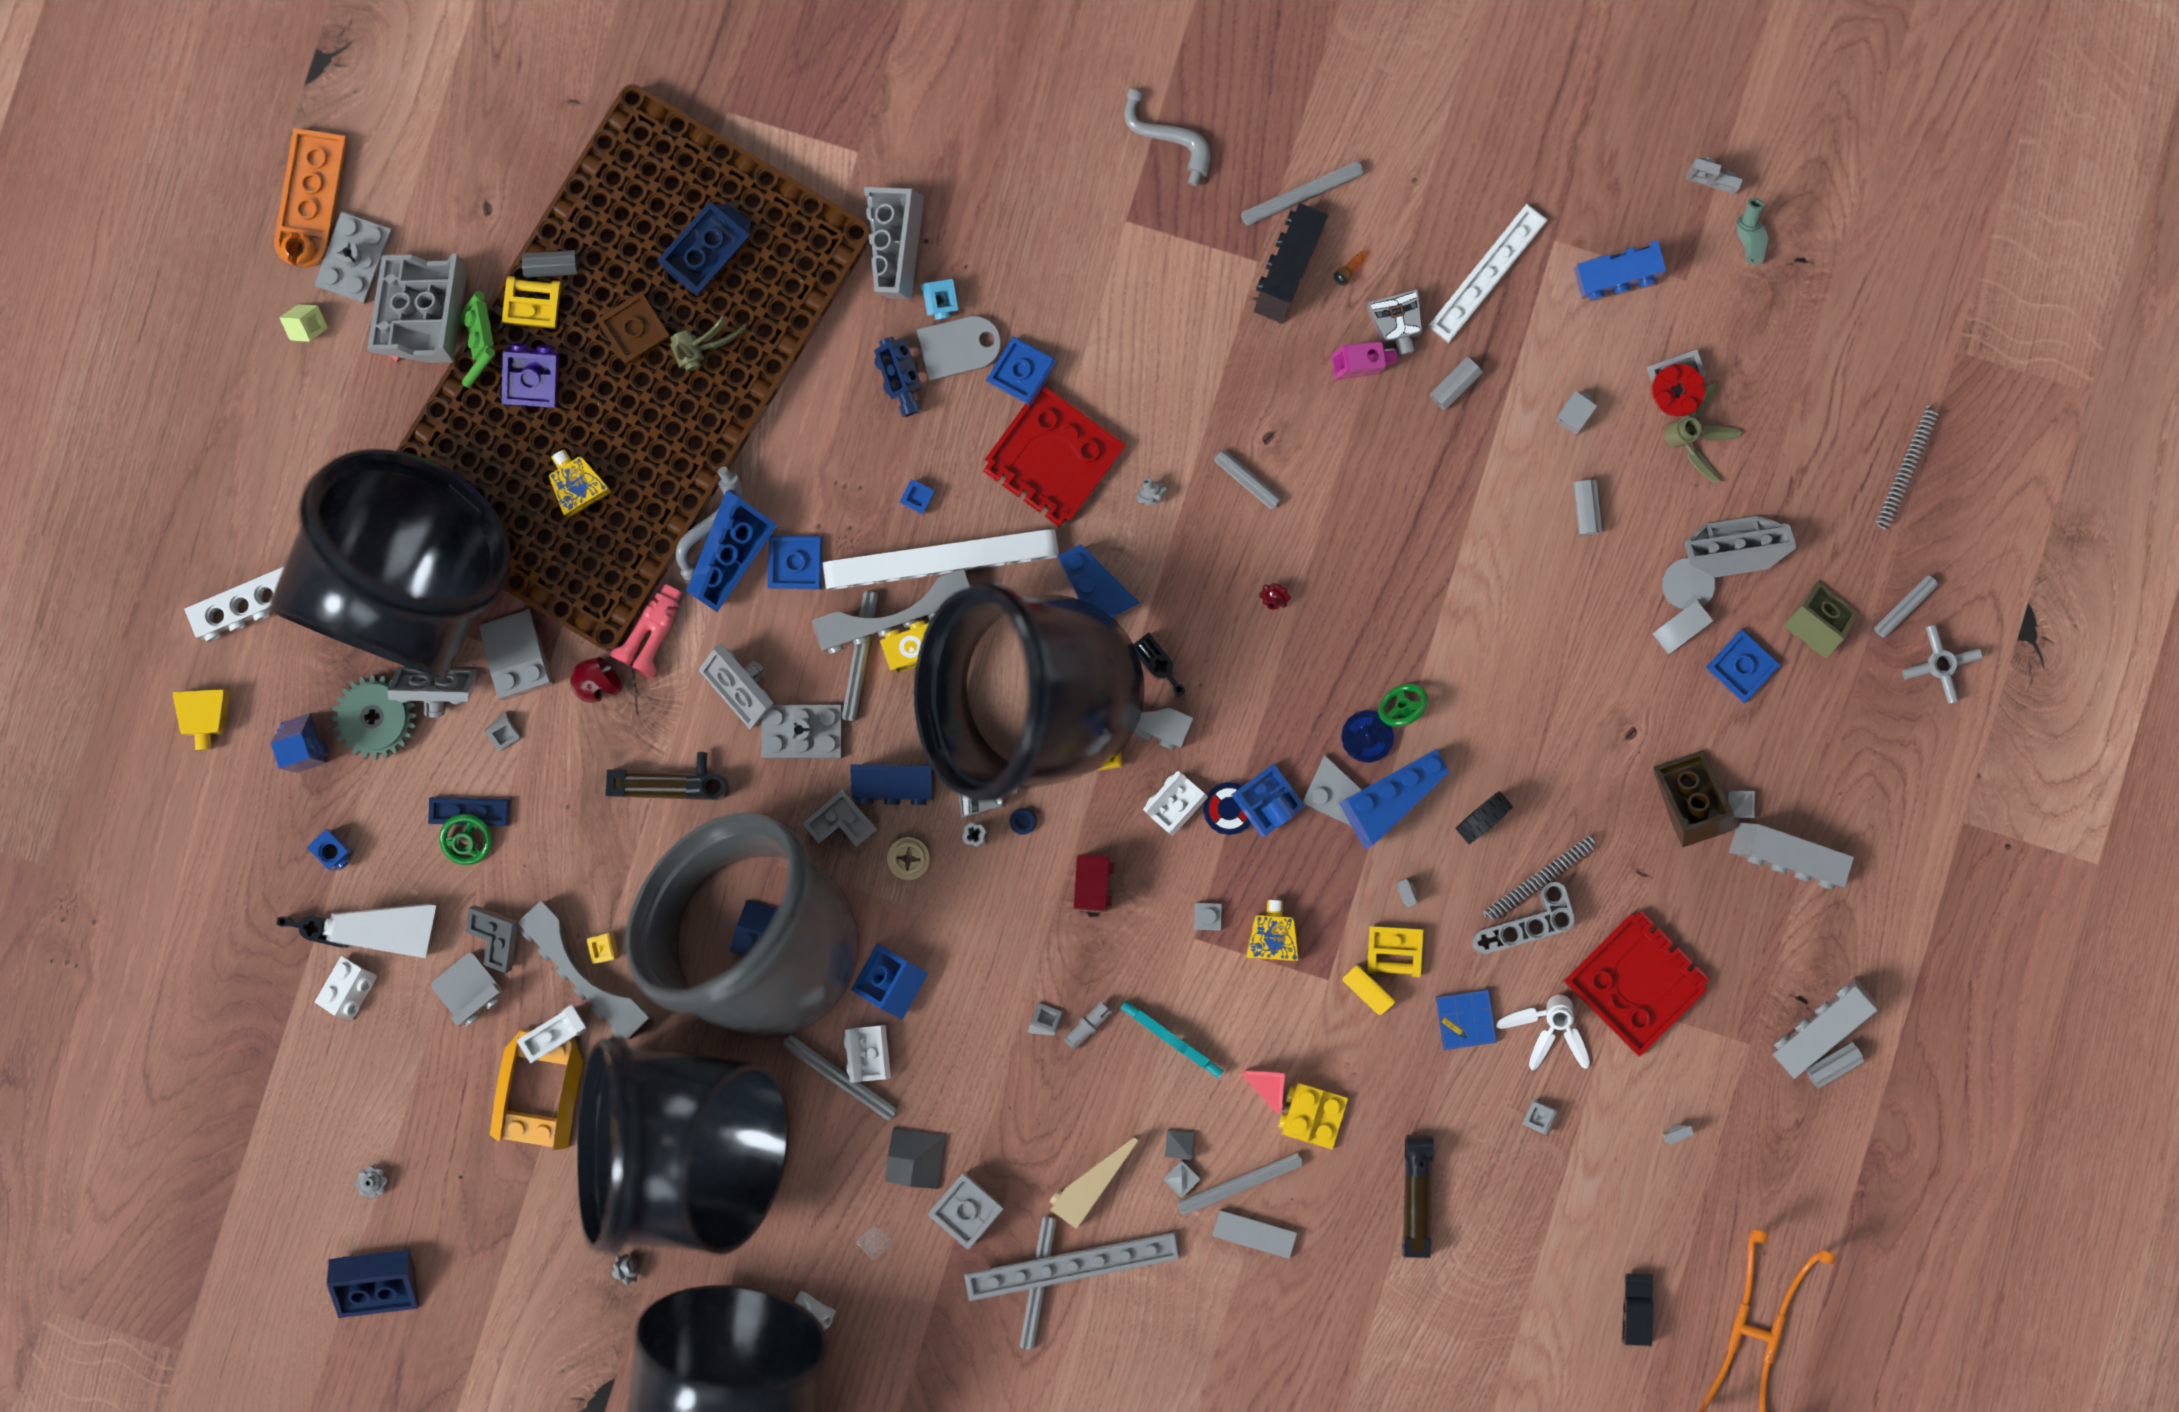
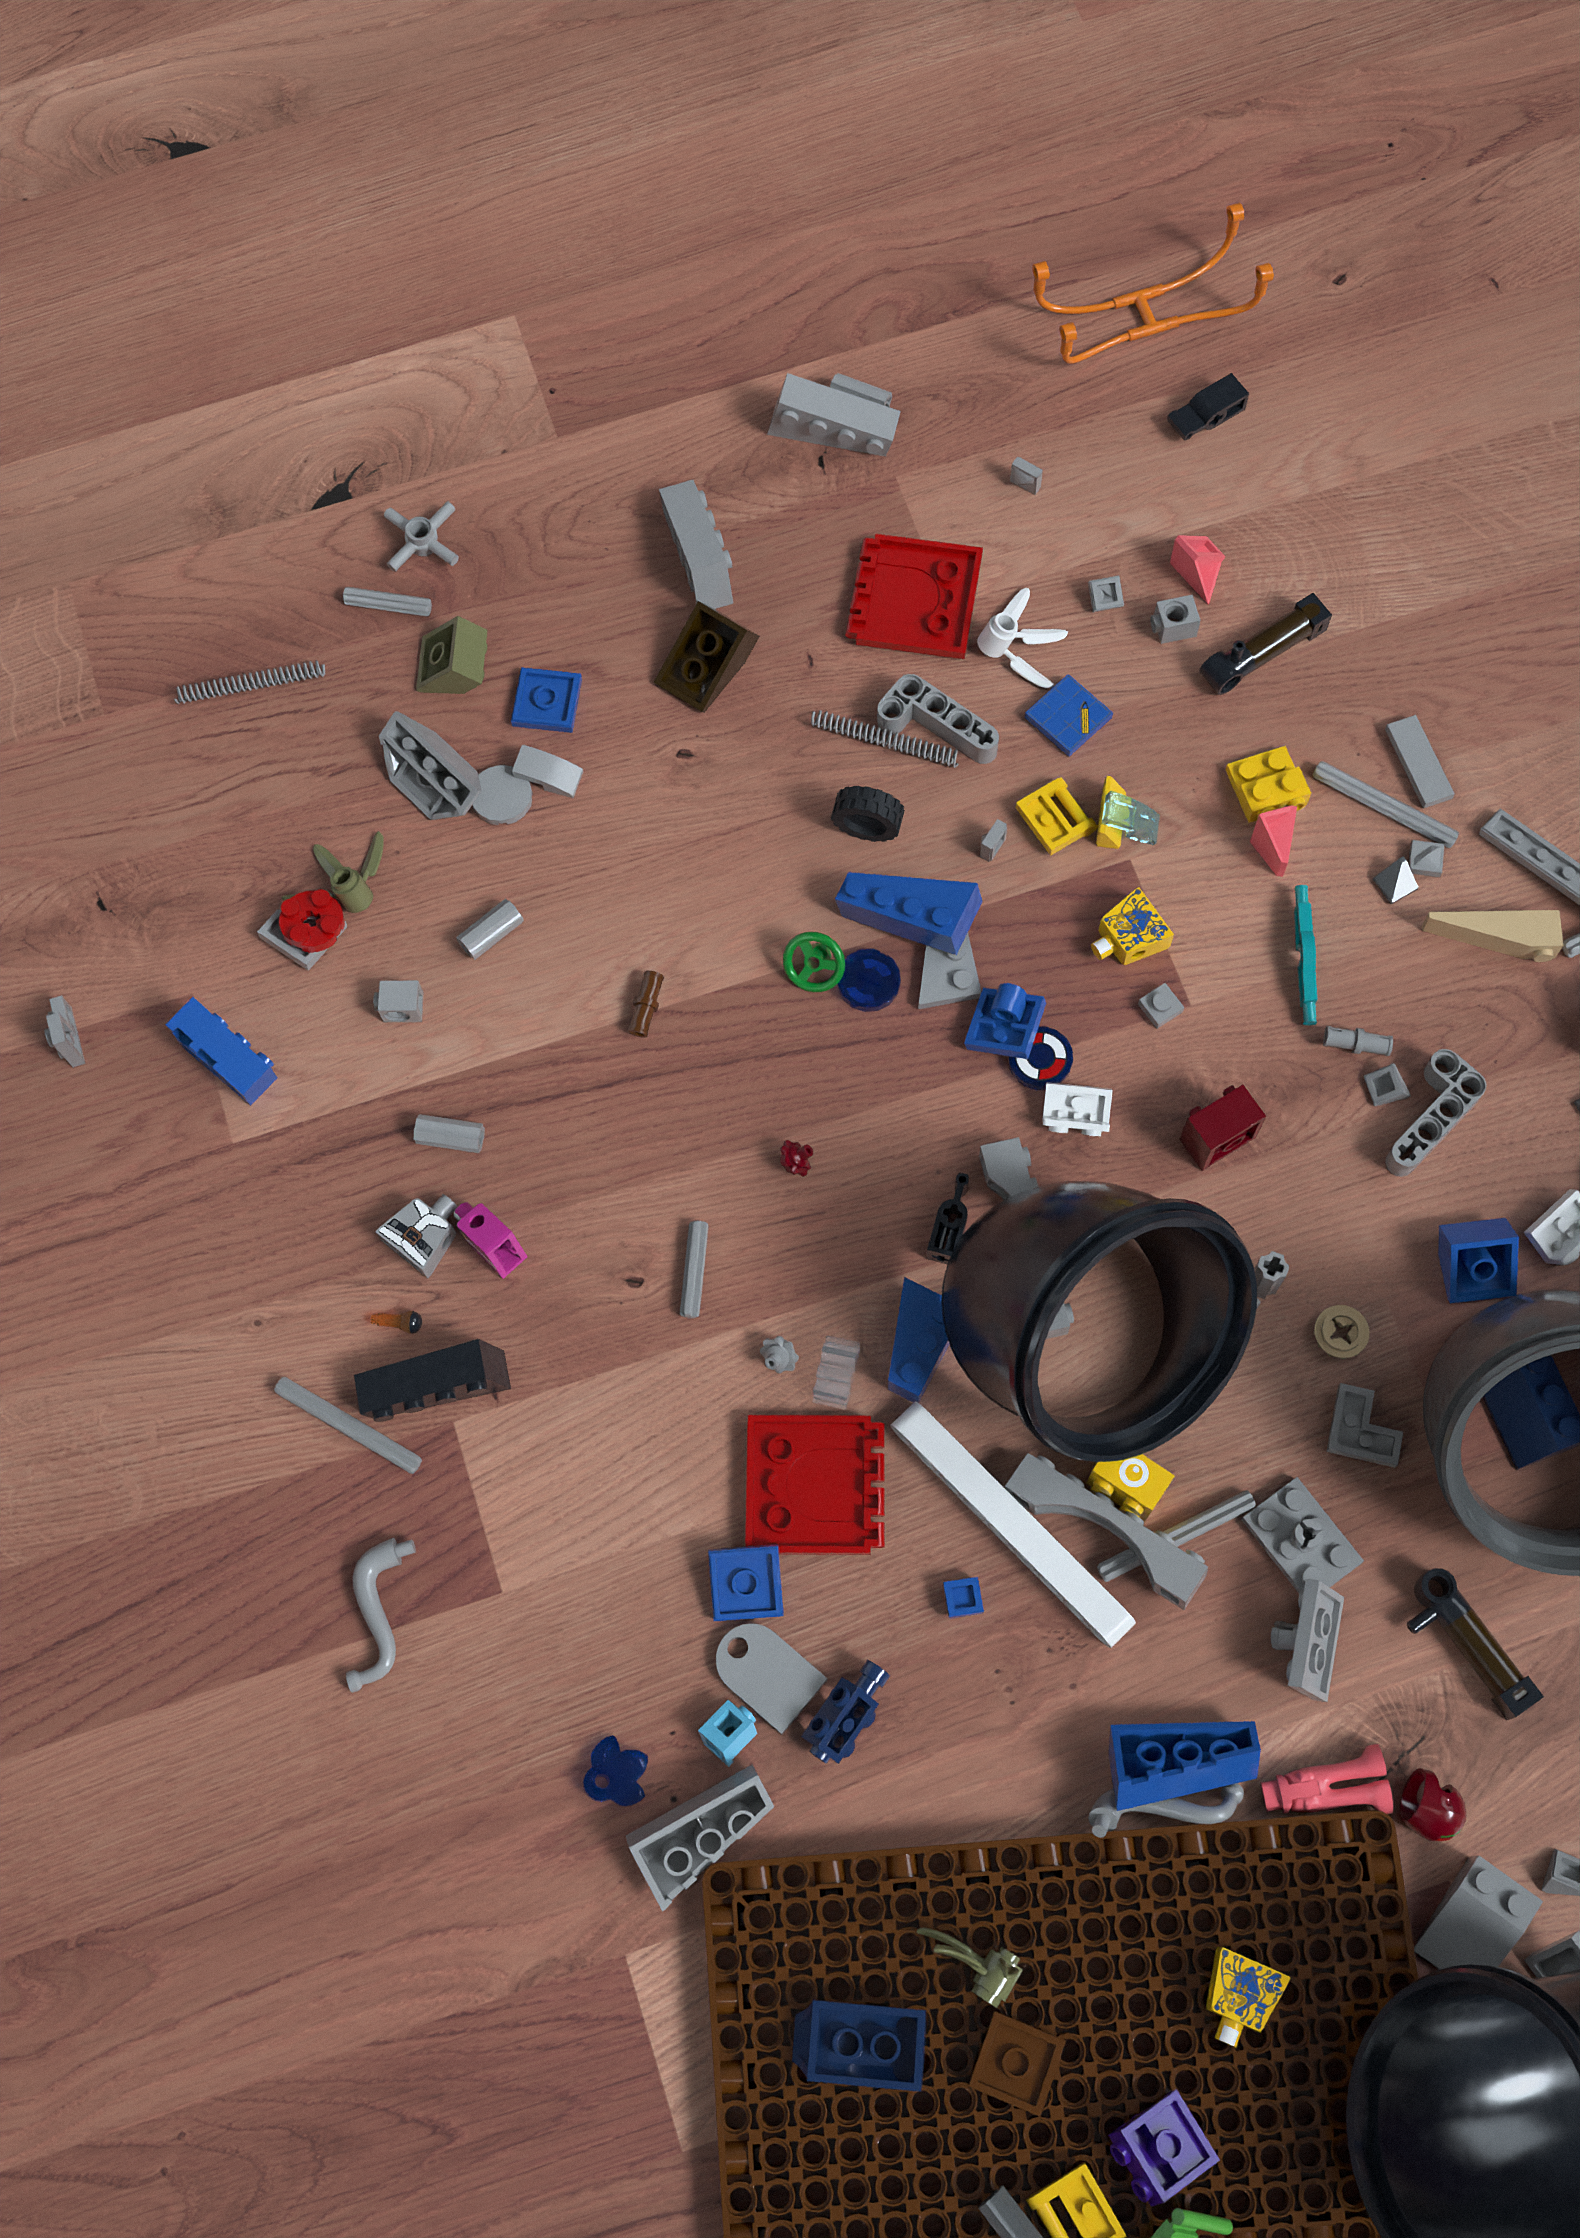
camera: 125 degrees left, 15 degrees down
blue tile [767,535,823,590] -> none
dark blue slope [850,764,934,805] -> none
white tile [1428,204,1547,343] -> none
light grey tile [1726,790,1755,818] -> none
sand green arm [1736,198,1768,265] -> none
none -> clear blue plate [583,1735,648,1806]
none -> reddish brown pin [627,970,664,1038]
none -> clear gear [812,1335,861,1410]
none -> clear light blue slope [1102,791,1160,845]
none -> light grey brick [1150,594,1201,644]
none -> coral slope [1170,535,1226,605]
none -> light grey beam [1385,1049,1487,1177]

